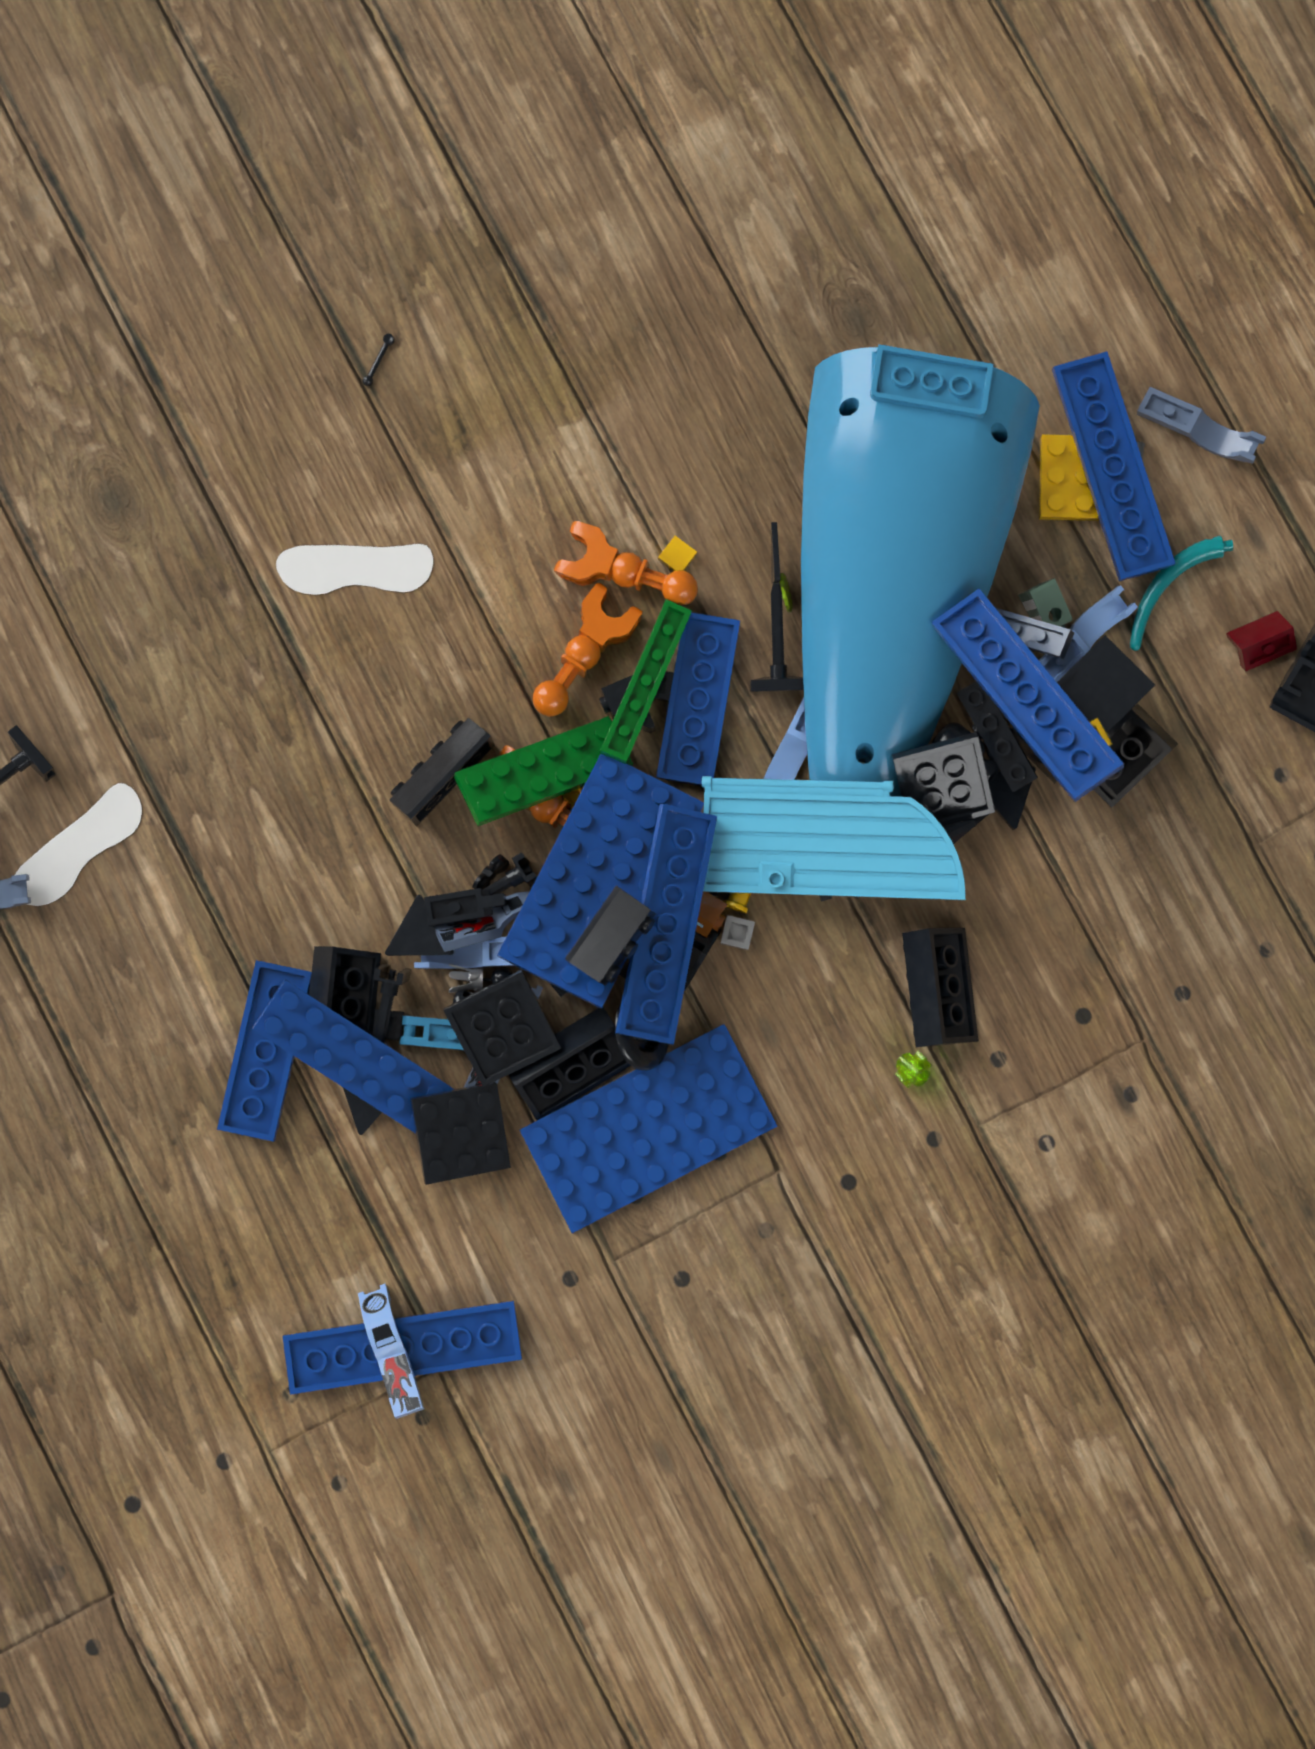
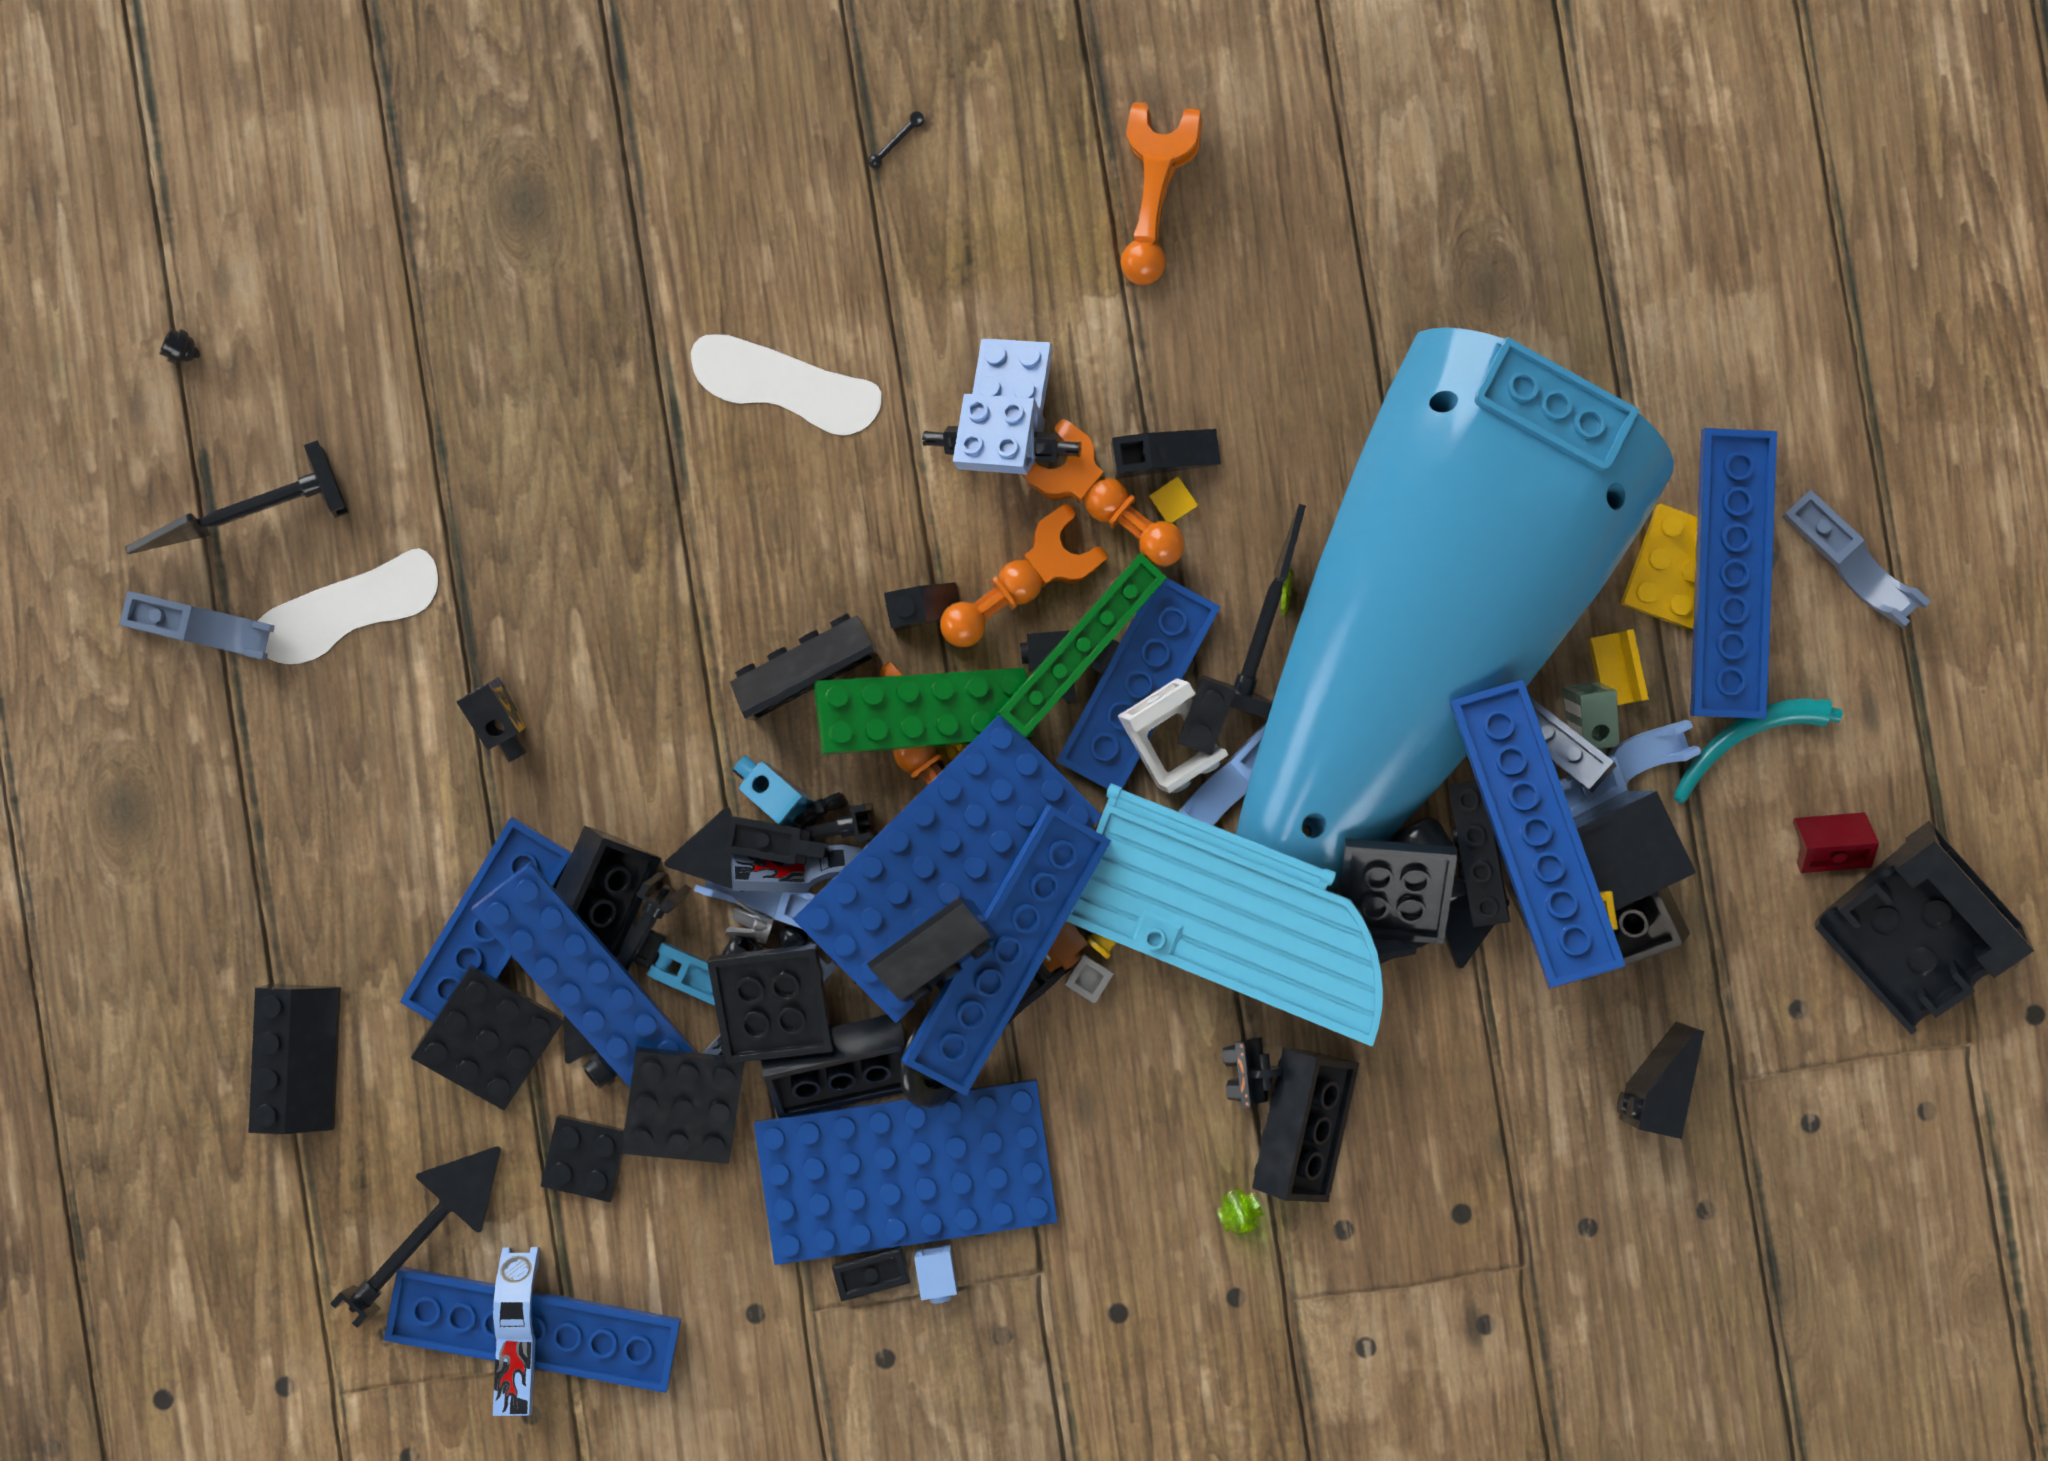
camera: 20 degrees right, 5 degrees up
none -> black slope [248,984,341,1134]
none -> black piece [330,1146,501,1328]
none -> black plate [410,964,564,1111]
none -> black torso [456,677,528,762]
none -> black plate [540,1114,624,1202]
none -> black plate [582,1052,617,1089]
none -> dark azure torso [733,755,815,827]
none -> black plate [832,1246,911,1302]
none -> black slope [884,582,960,631]
none -> light blue brick [914,1244,958,1304]
none -> light blue piece [922,339,1082,475]
none -> black slope [1110,429,1221,479]
none -> white window [1118,678,1228,793]
none -> orange piece [1120,102,1203,285]
none -> black plate [1177,675,1236,755]
none -> black hips [1222,1037,1282,1108]
none -> yellow panel [1587,629,1649,705]
none -> black slope [1617,1022,1704,1139]

